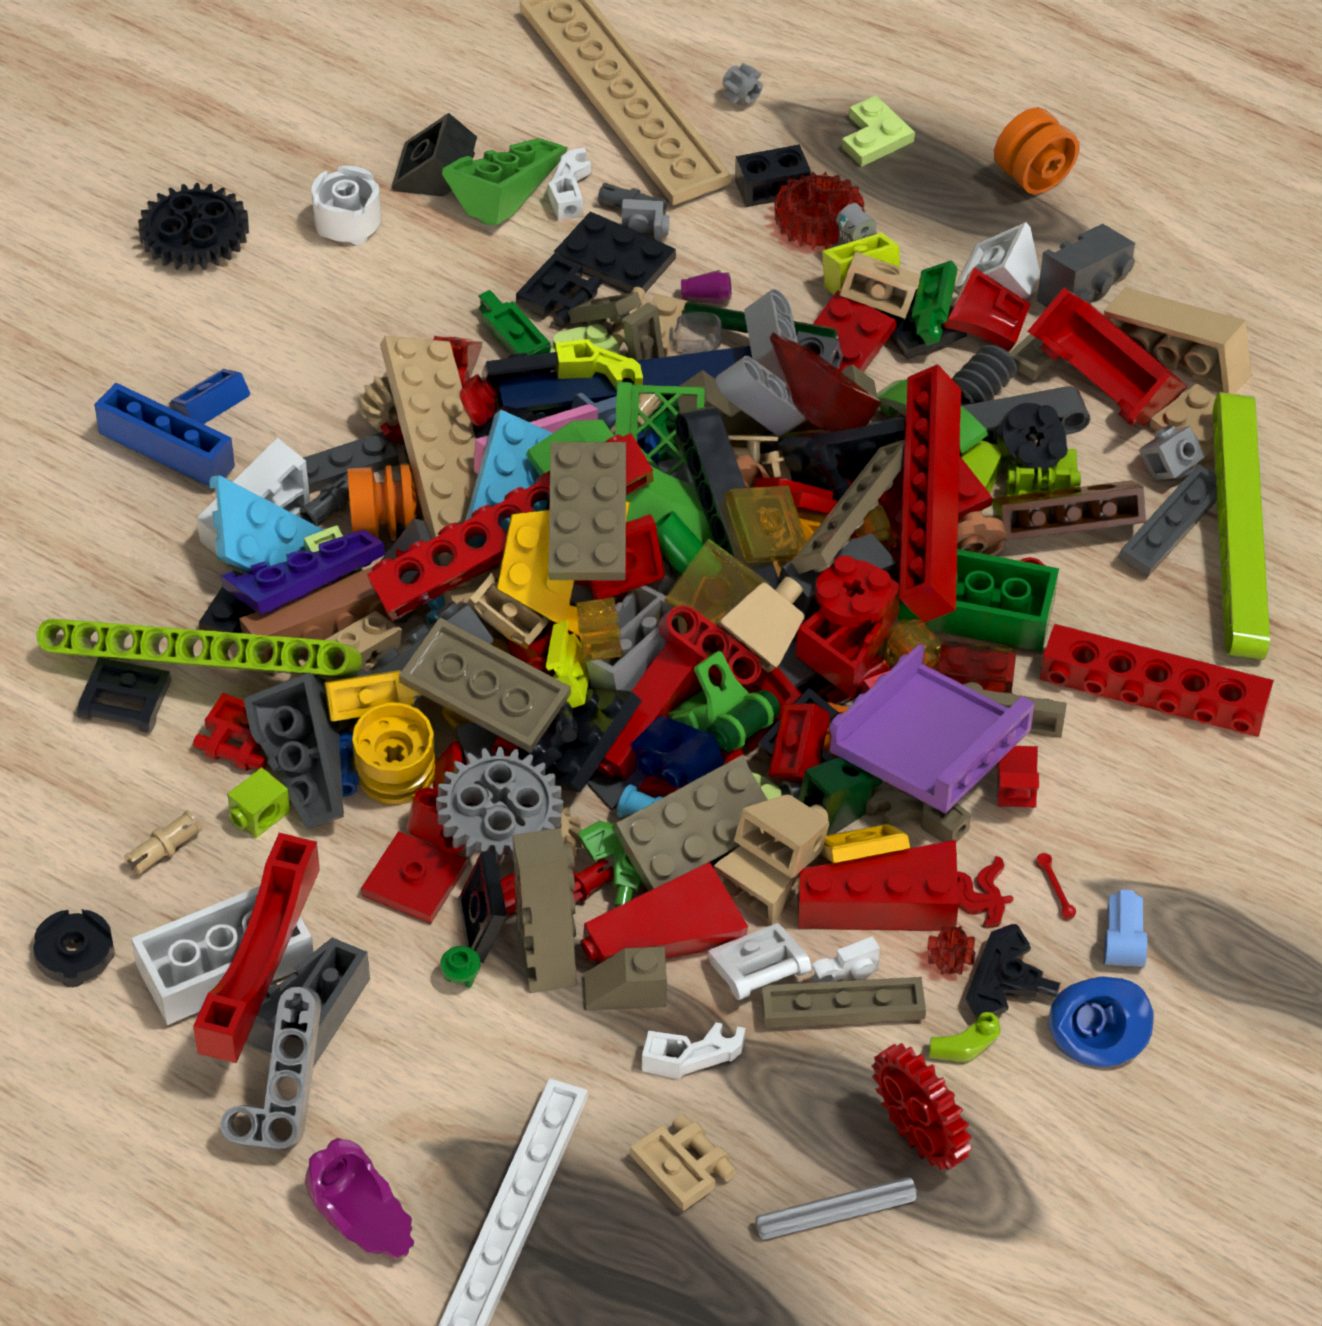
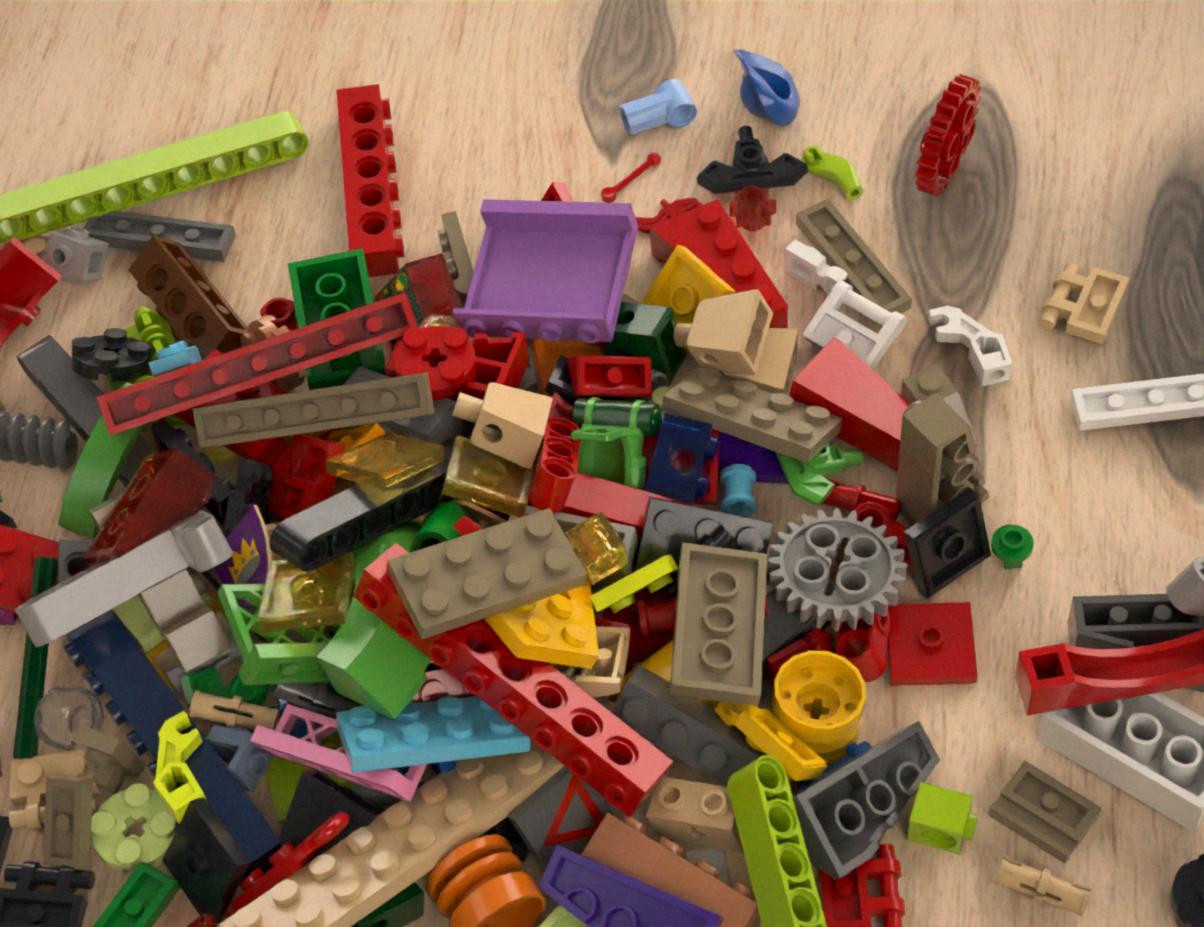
camera: 110 degrees left, 5 degrees up
light grey axle [755,1177,917,1239] -> none
none -> medium azure hinge [149,340,202,377]
none -> clear yellow plate [257,553,357,632]
none -> dark tan plate [988,760,1101,863]

